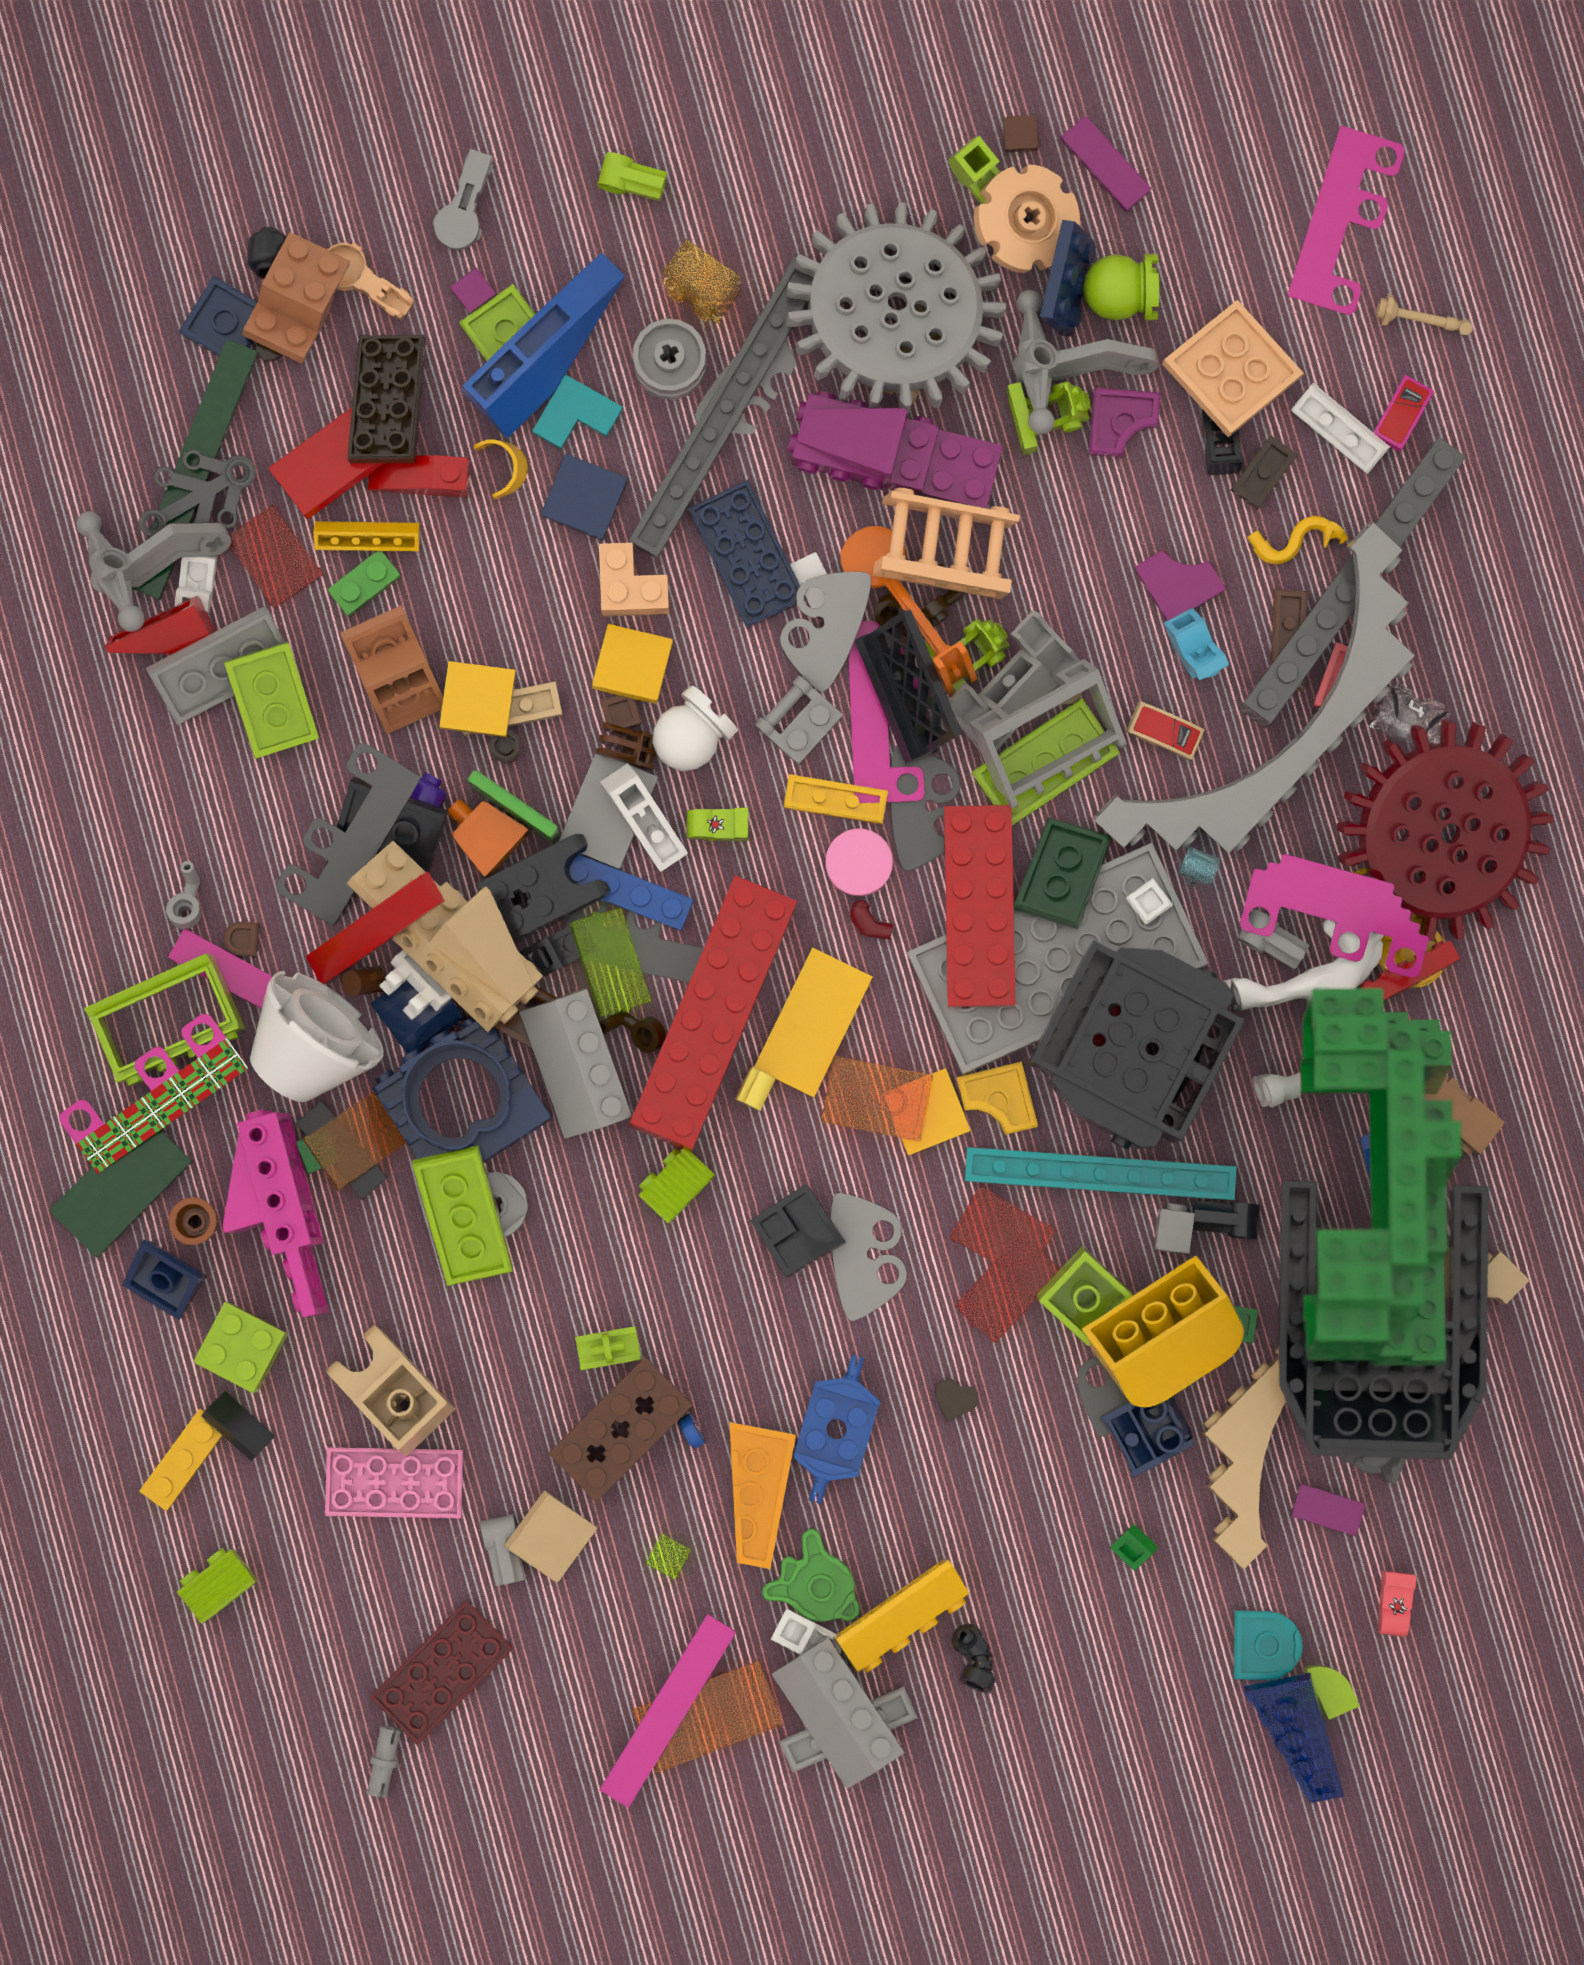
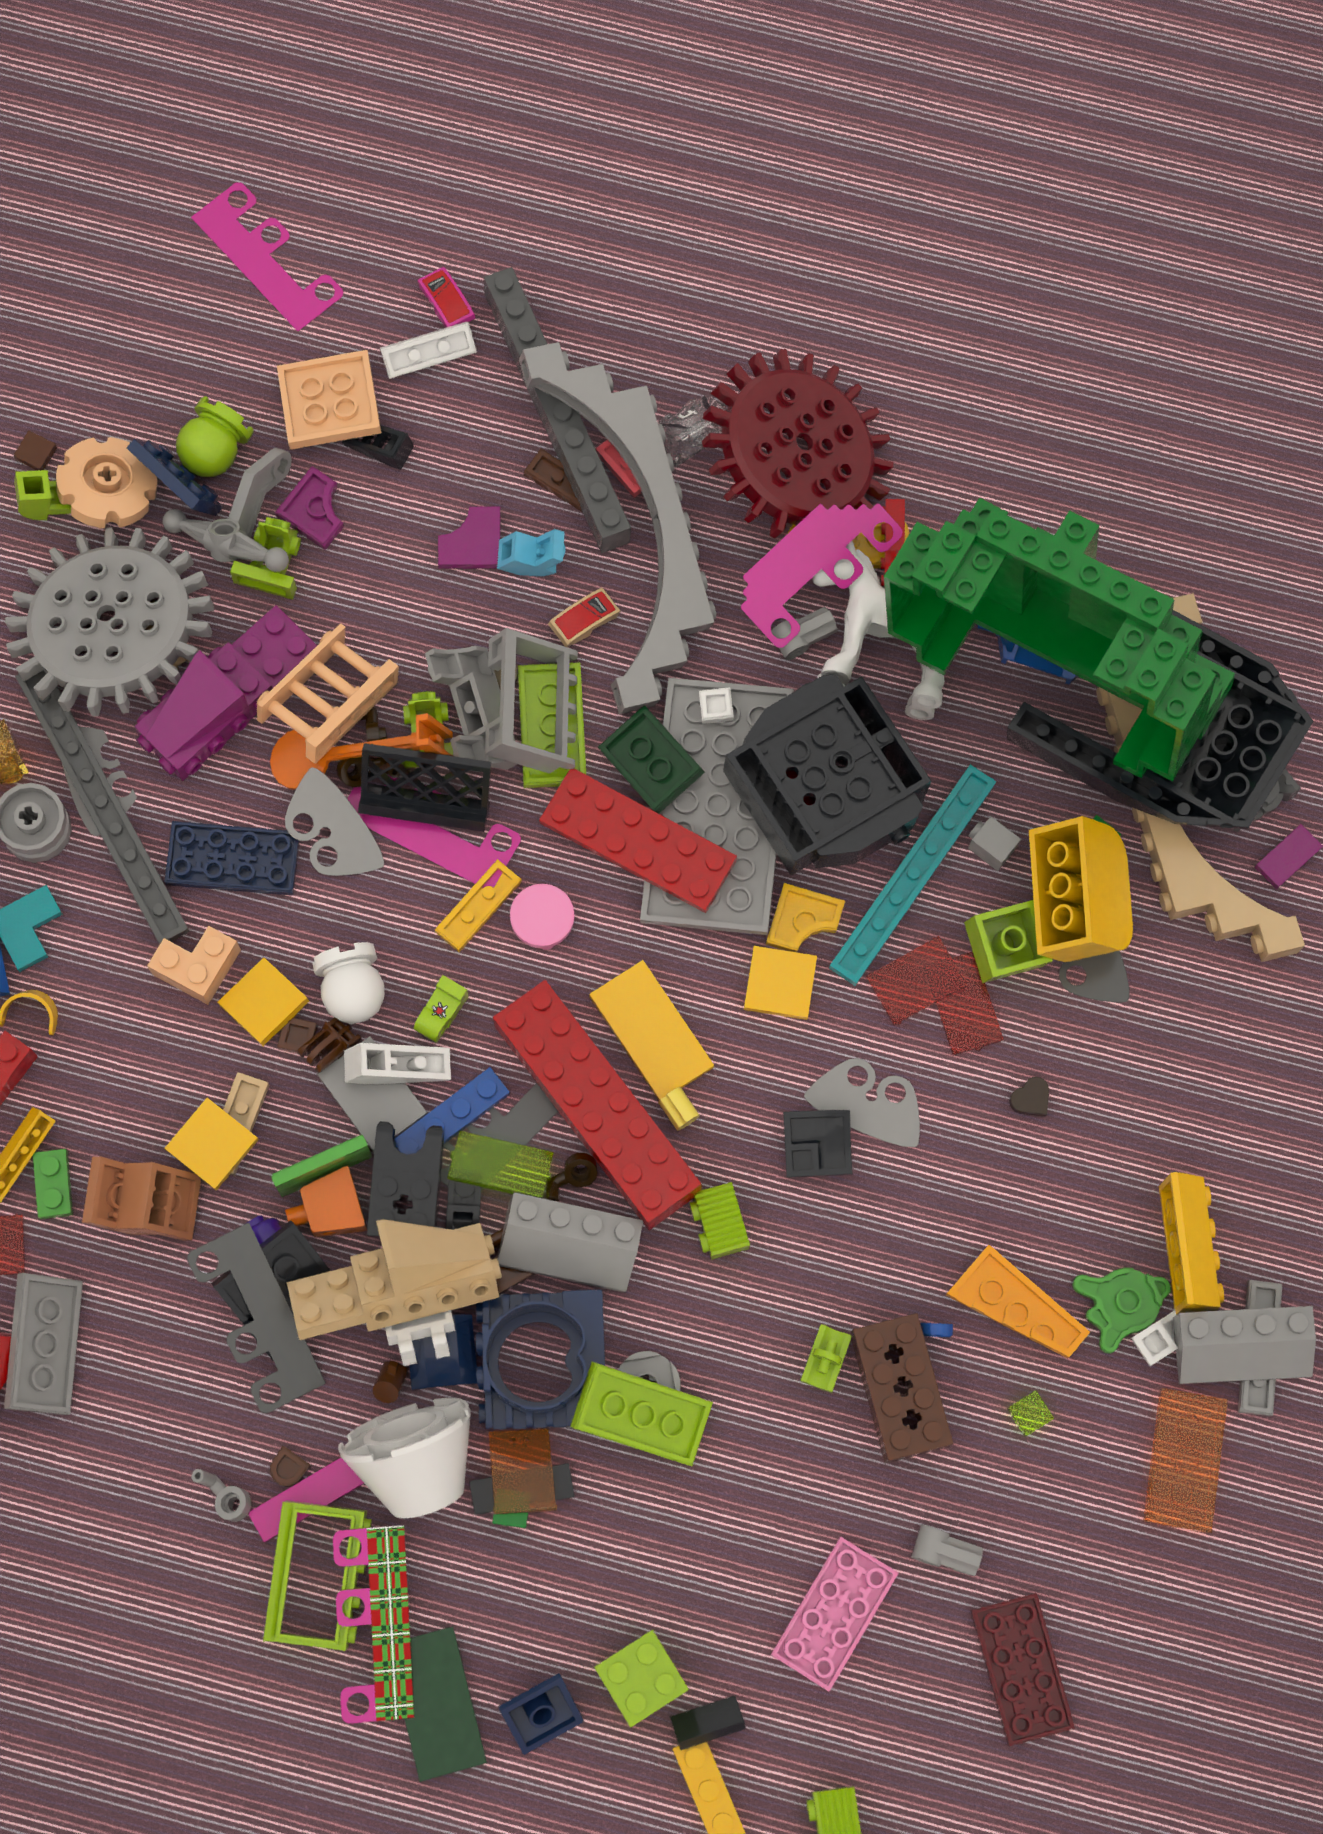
camera: 60 degrees left, 10 degrees down
dark orange plant [169,1197,218,1245] -> none
dark pink wedge [222,1109,329,1317] -> none
lime plate [224,642,319,759] -> none
red tile [306,872,445,985] -> none
tan brick [326,1325,456,1456] -> none
light grey pin [366,1725,402,1798] -> none
dark brown tile [489,730,522,763] -> none
tan tile [504,1490,597,1583] -> none
dark blue tile [541,454,628,541] -> none
dark pink tile [599,1614,737,1808] -> none
light grey plate [754,675,843,766] -> none
white sticker [790,552,827,609] -> none
blue plate [793,1355,881,1504] -> none
clear orange tile [821,1055,934,1141] -> none
dark red arm [849,900,893,940] -> none
dark grey piece [891,745,960,871] -> none
black arm [952,1624,996,1694] -> none
magenta tile [1060,115,1152,213] -> none
dark blue slope [1101,1396,1196,1478] -> none
green plate [1110,1524,1158,1571] -> none
clear light blue piece [1178,846,1221,887] -> none
black piece [1192,1201,1260,1239] -> none
dark brown plate [1231,435,1298,510] -> none
yellow animal [1247,516,1348,564] -> none
tan piece [1376,293,1473,335] -> none

